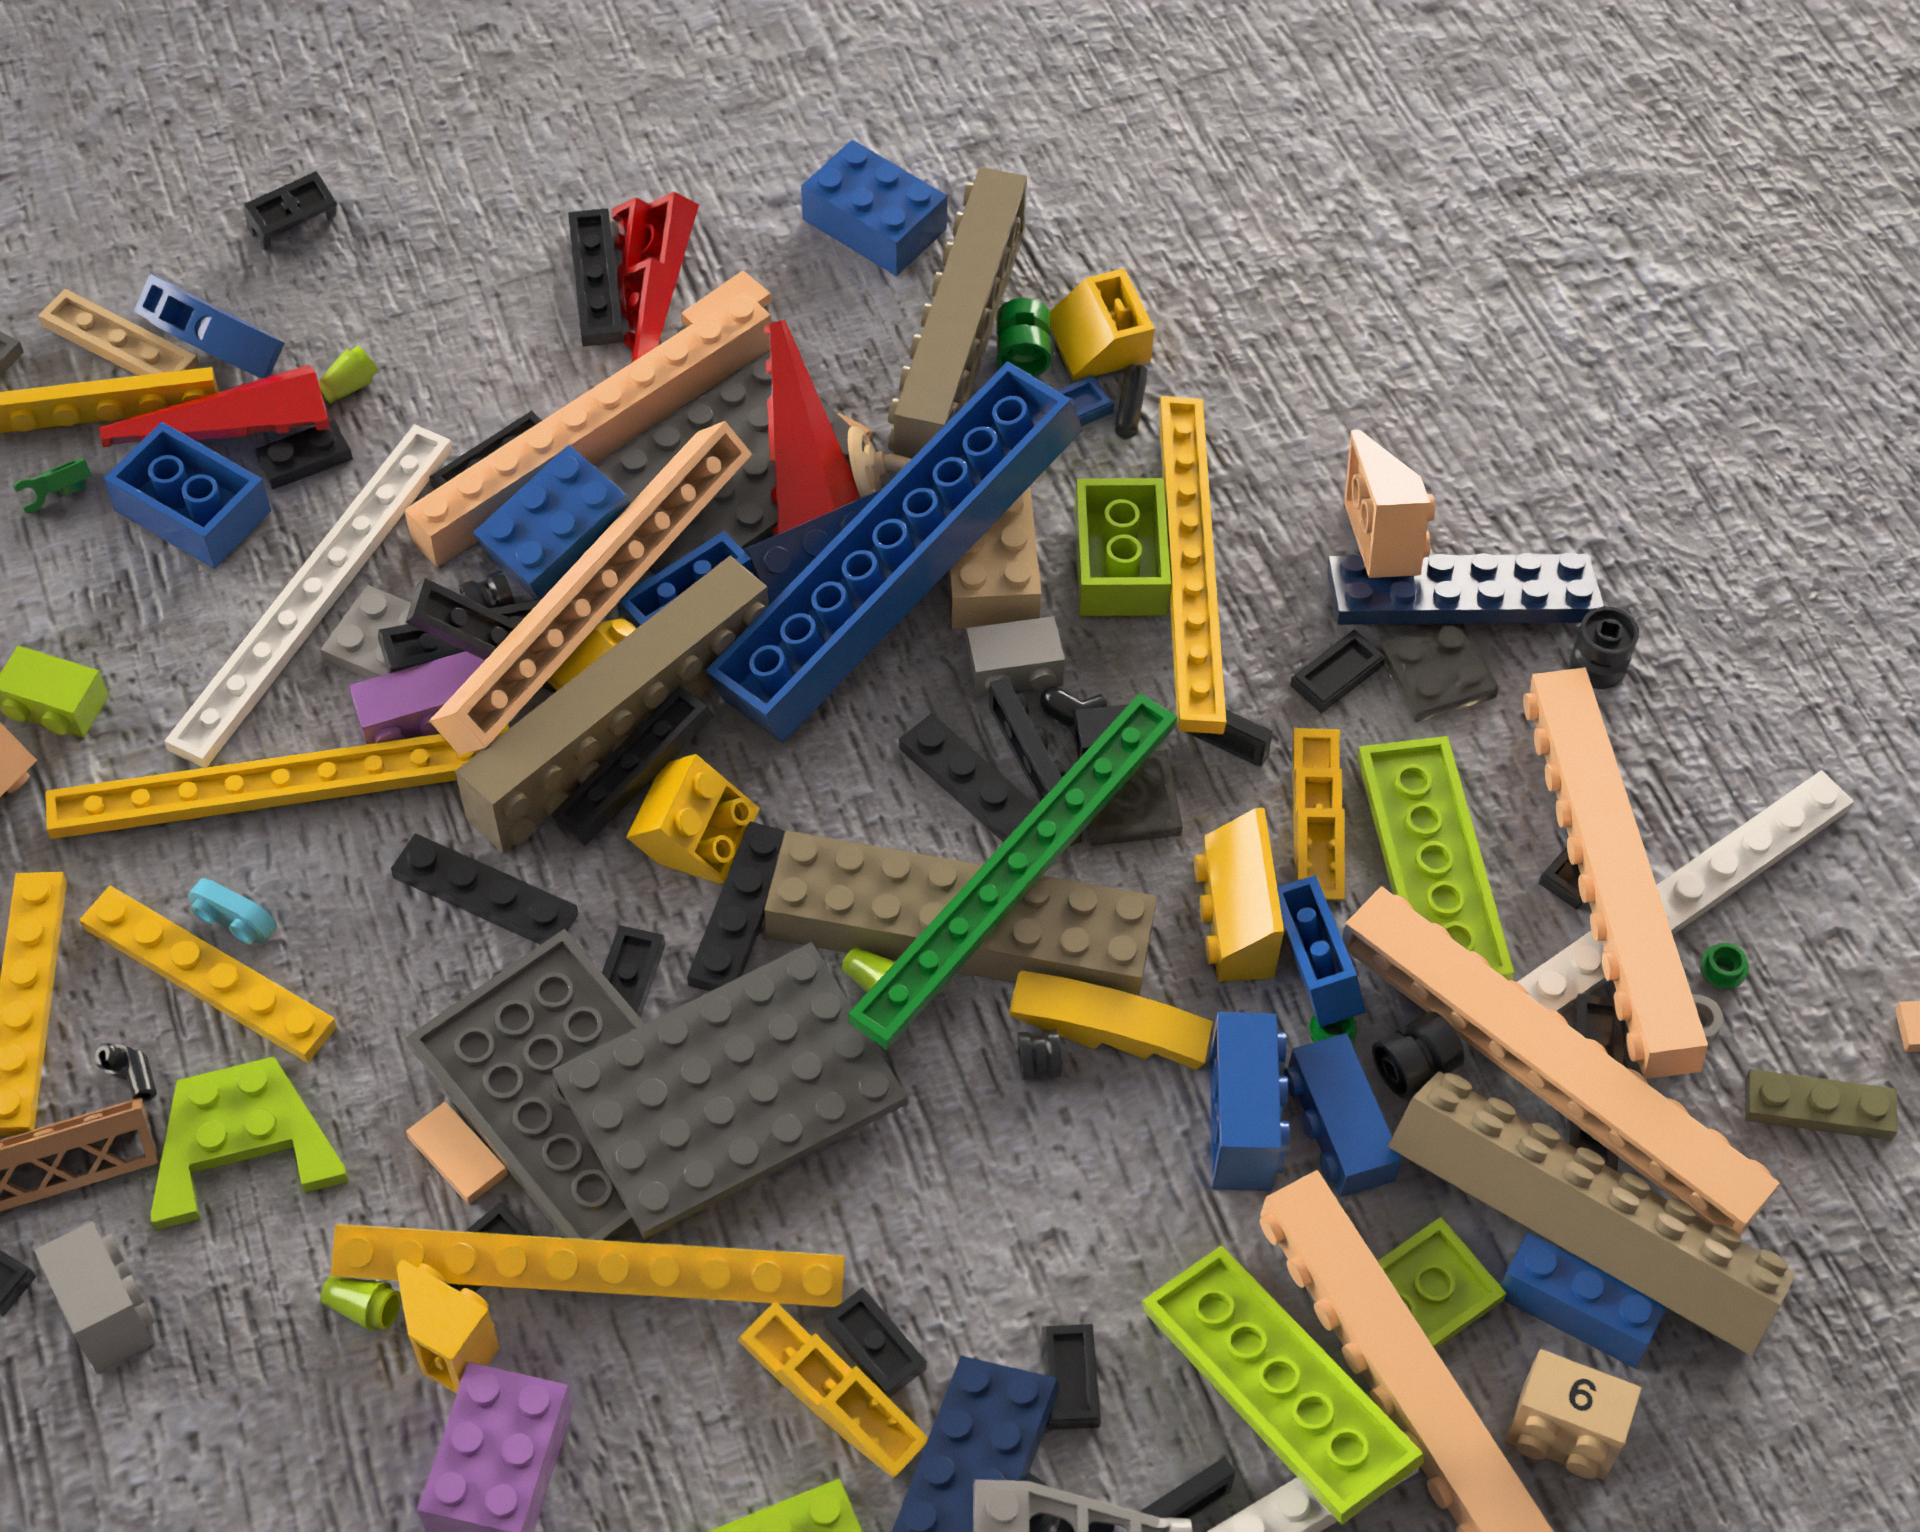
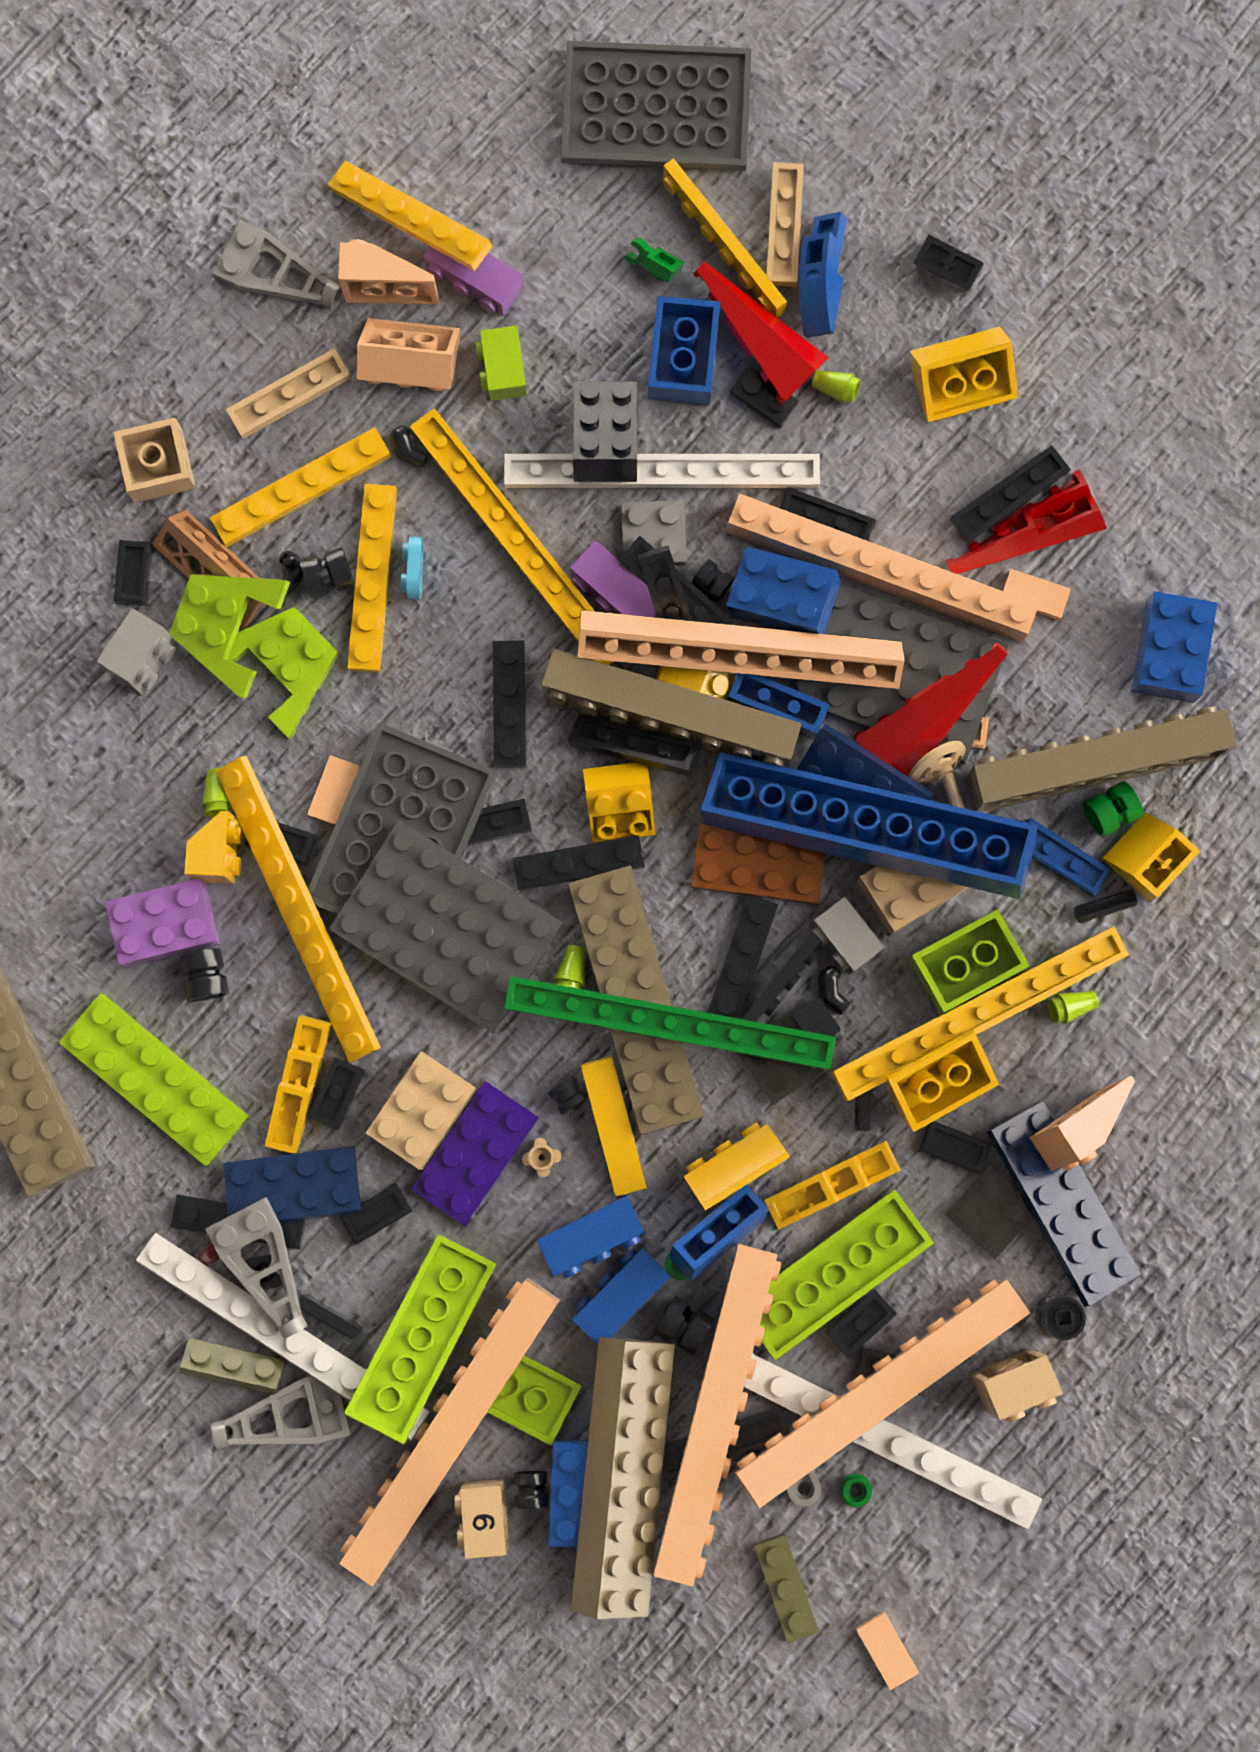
camera: 65 degrees right, 25 degrees up
none -> lime wing [169,574,290,698]
none -> black wheel [179,948,229,1002]
none -> black wheel [299,547,355,599]
none -> tan brick [366,1051,478,1170]
none -> black arm [390,425,428,468]
none -> dark purple plate [411,1081,539,1226]
none -> black wheel [514,1471,548,1509]
none -> tan plate [522,1138,561,1177]
none -> brick [573,382,637,482]
none -> dark orange plate [691,824,825,905]
none -> black plate [825,1289,897,1359]
none -> yellow slope [886,1030,999,1132]
none -> yellow slope [910,326,1018,423]
none -> tan brick [970,1349,1063,1423]
none -> lime cone [1048,990,1099,1025]

